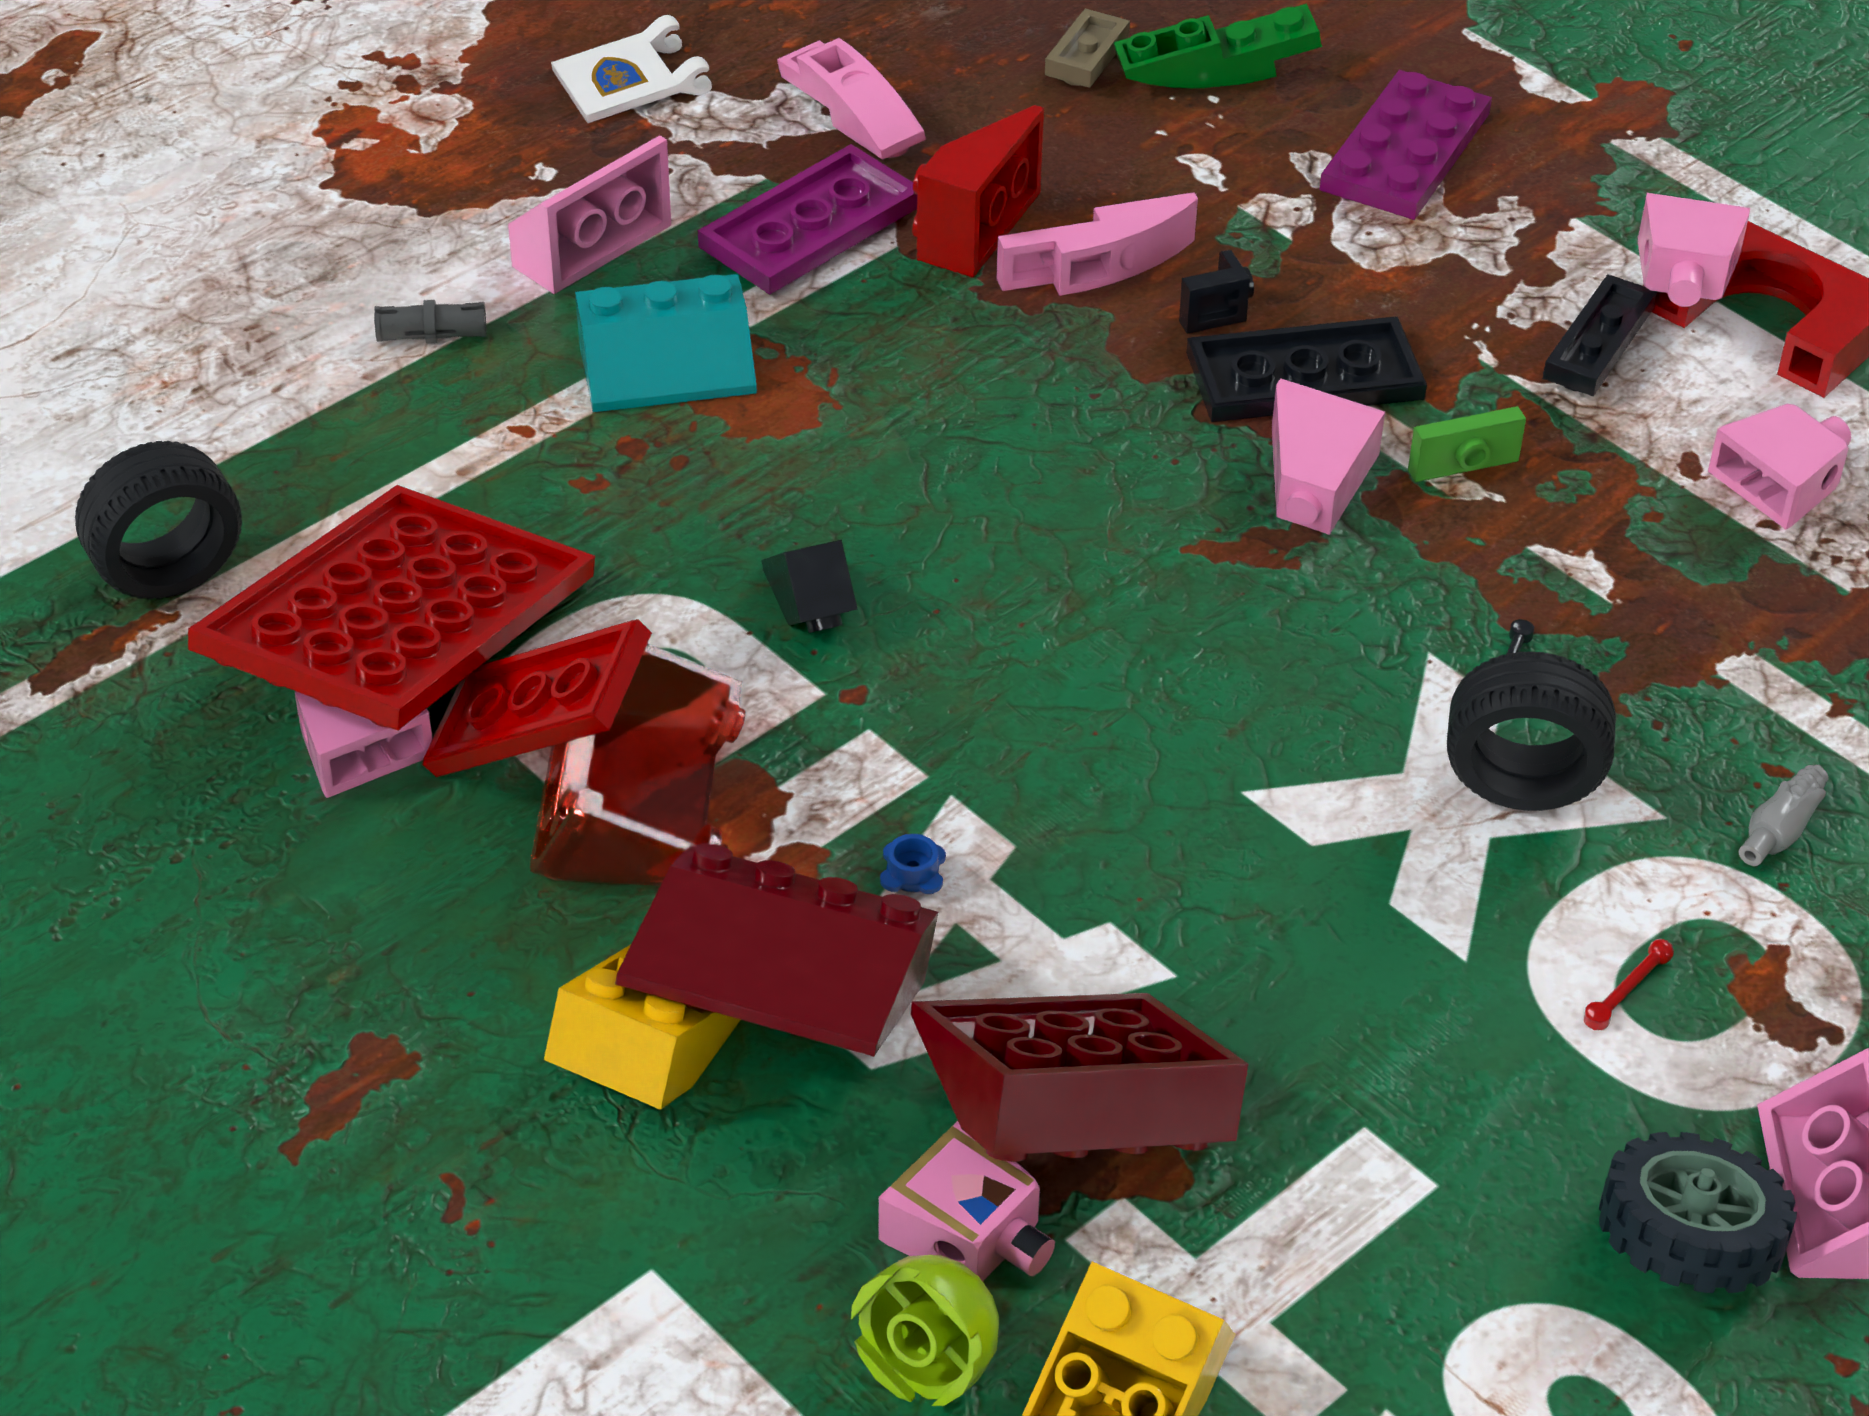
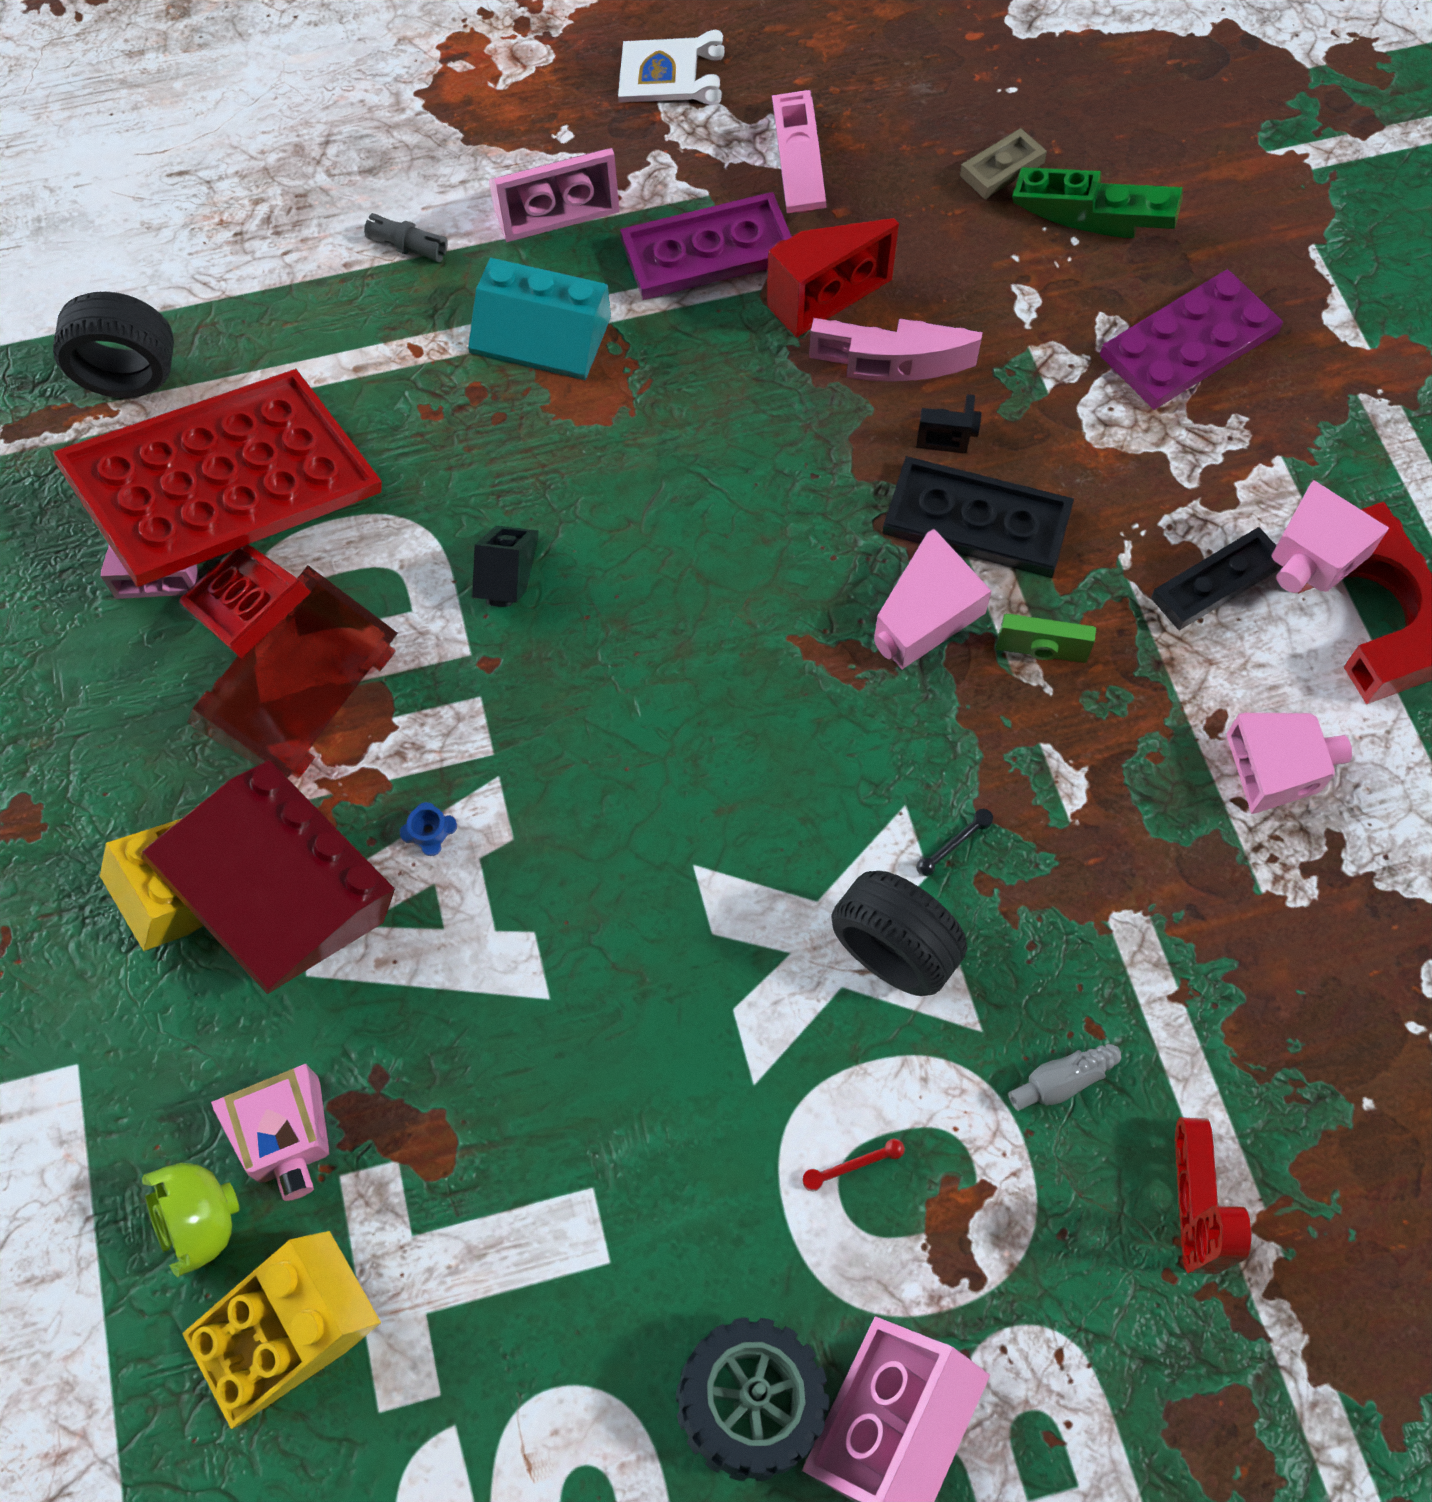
camera: 30 degrees right, 20 degrees up
dark red slope [910,993,1248,1162] -> none

